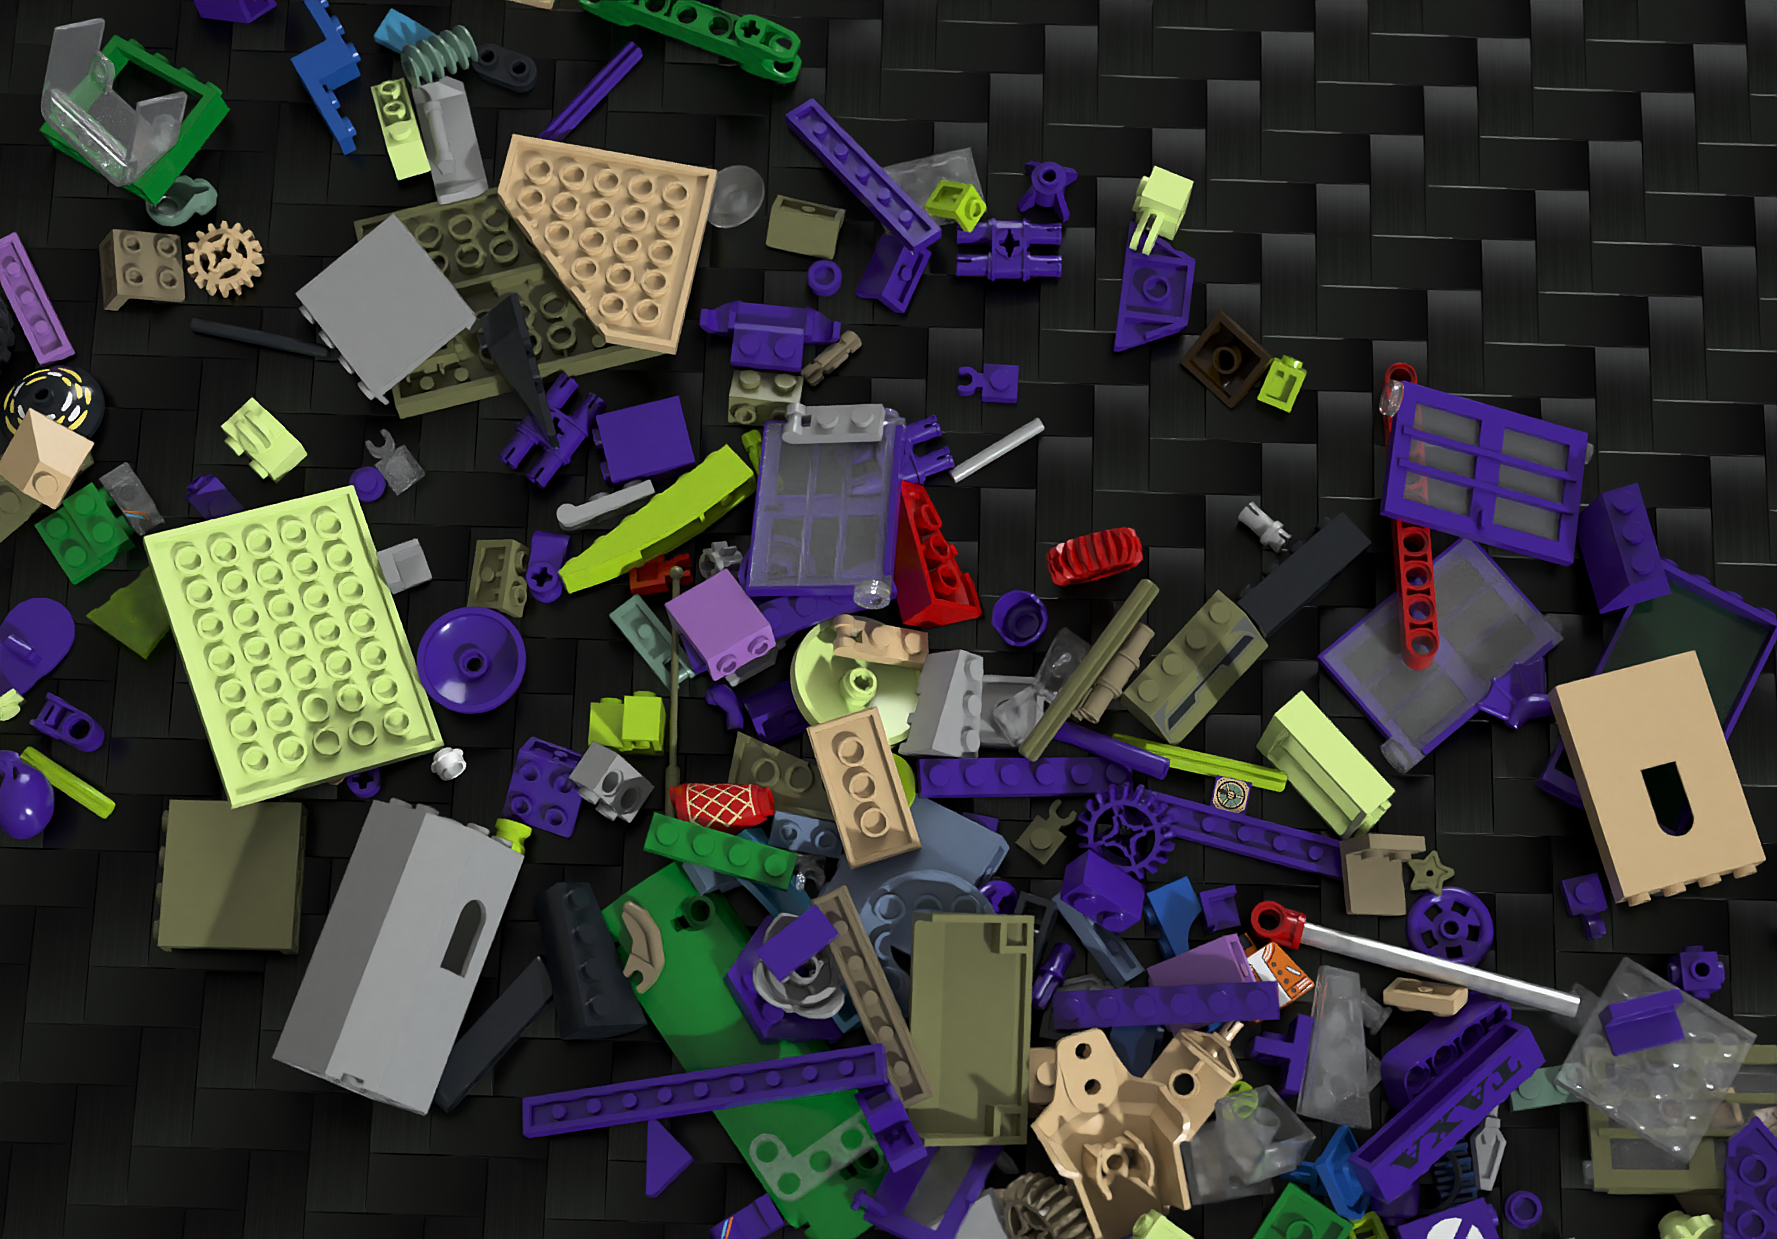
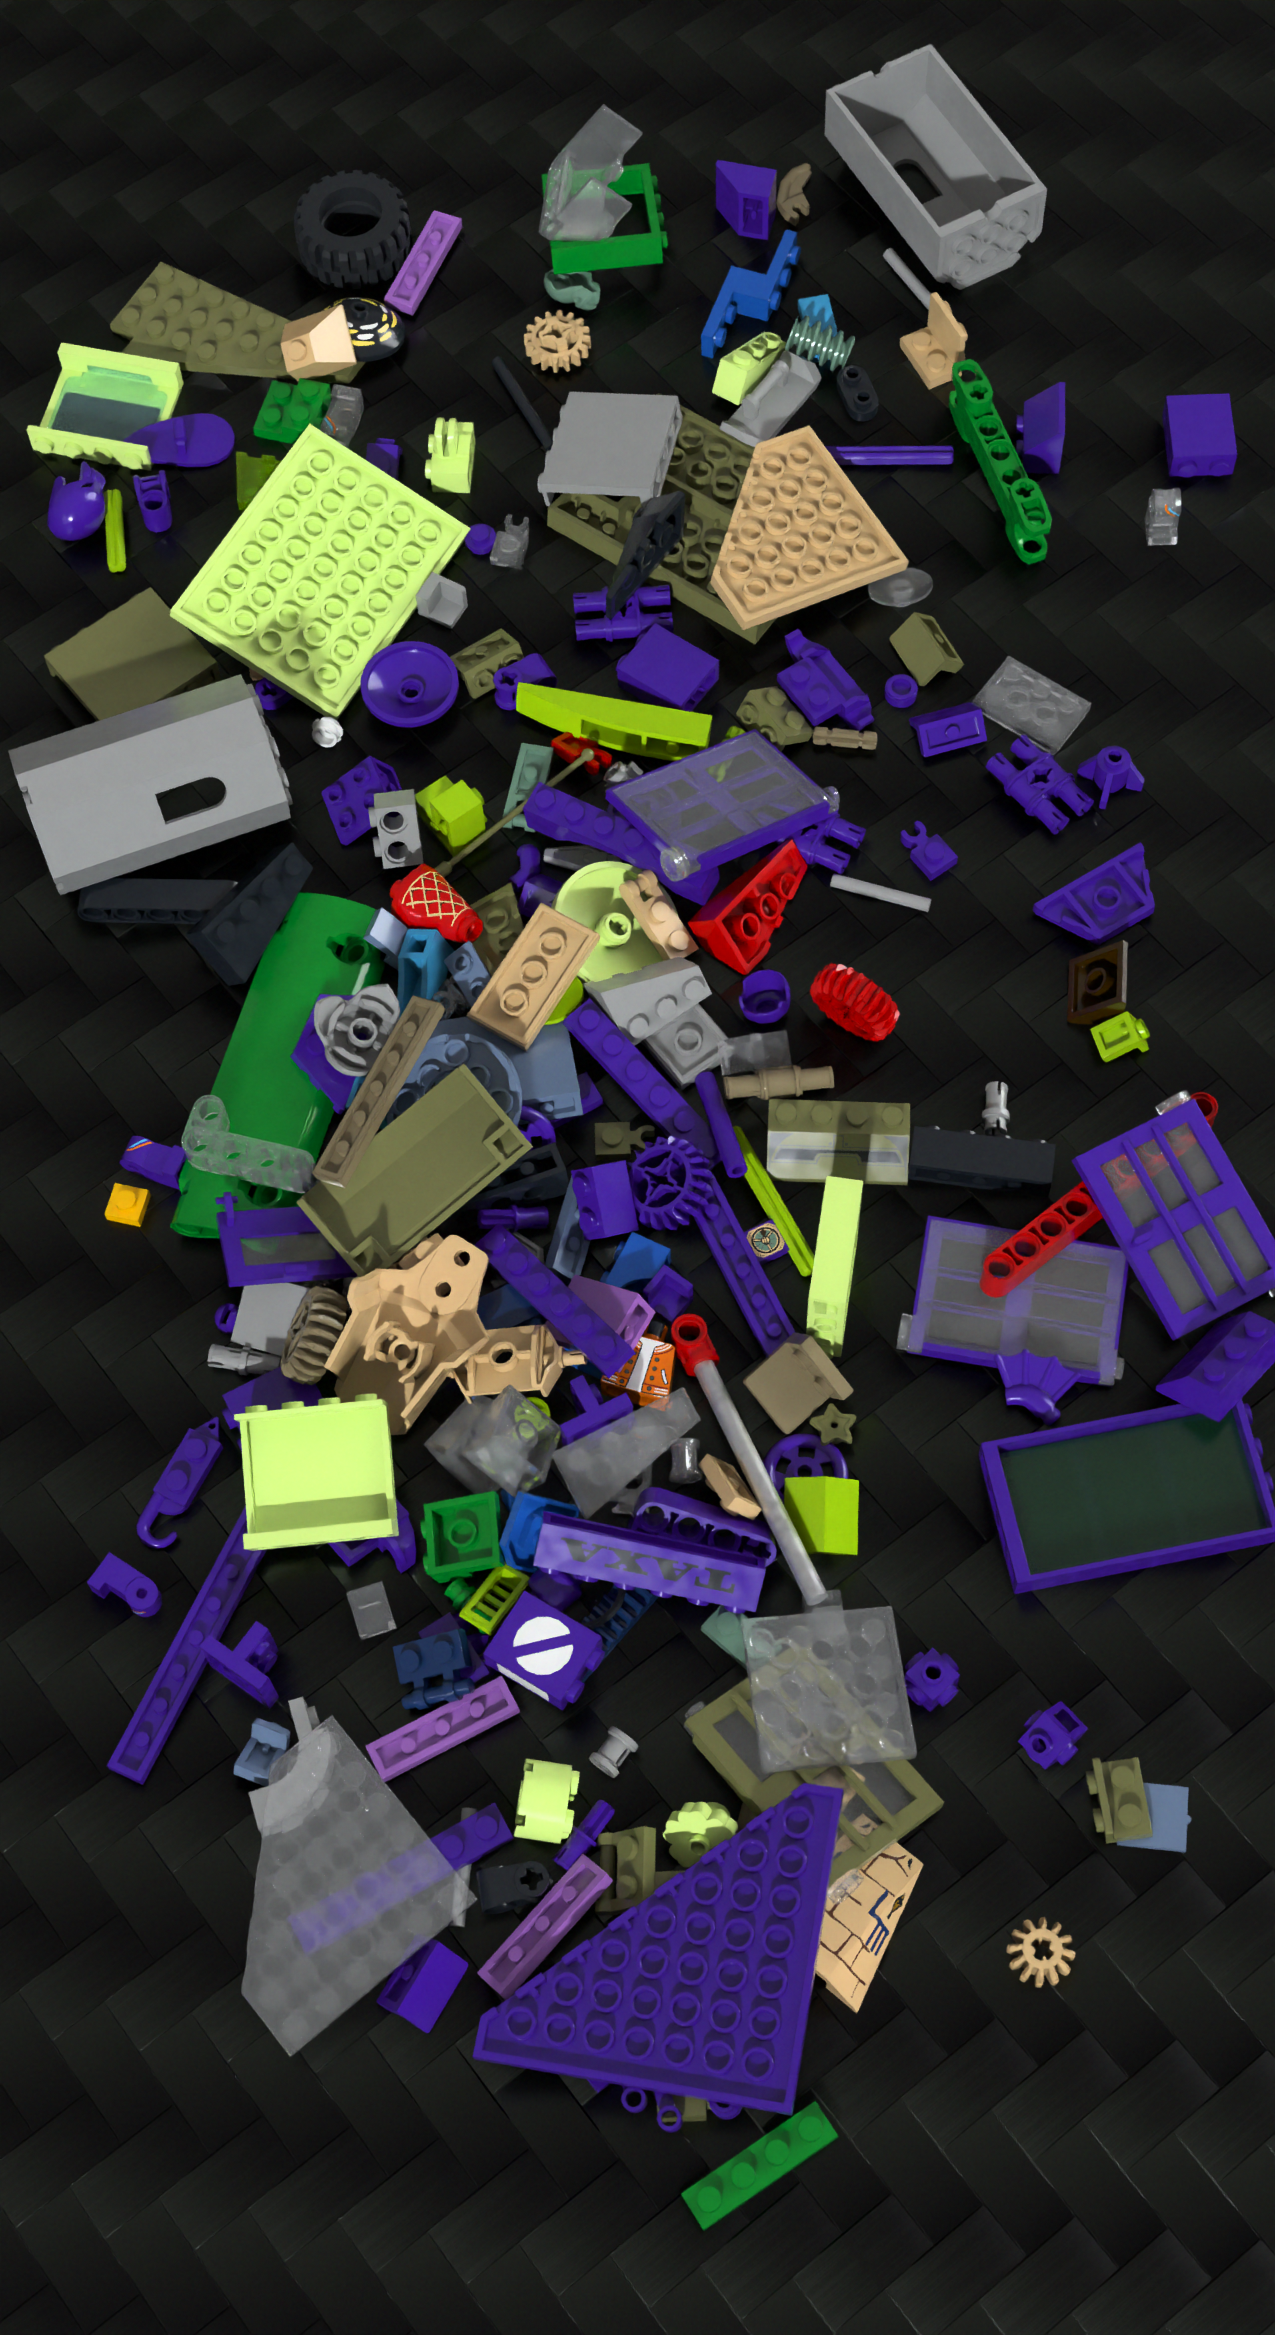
camera: 55 degrees right, 10 degrees down
dark tan bracket [99,229,185,311] -> none
lime wheel [495,818,532,856] -> none
dark purple plate [522,1043,888,1138] -> none
light grey plate [556,480,656,534] -> none
dark tan piece [622,900,665,993] -> none
green plate [643,812,798,892] -> none
dark purple slope [646,1119,694,1198] -> none
medium lavender panel [665,568,776,681] -> none
dark purple tile [756,904,840,982] -> none
light grey plate [782,403,885,444] -> none
dark purple plate [785,98,942,255] -> none
dark purple slope [854,1078,928,1173] -> none
lime bracket [924,180,987,232] -> none
clear panel [993,686,1044,747] -> none
olive axle [1018,579,1159,762] -> none
yellowish green brick [1129,166,1194,256] -> none
light grey piece [1469,1105,1506,1191] -> none
dark purple plate [1504,1191,1542,1229] -> none
tan panel [1548,650,1766,906] -> none
dark purple plate [1559,873,1608,941] -> none
dark purple panel [1598,988,1684,1057] -> none
none -> lime slope [784,1476,859,1555]

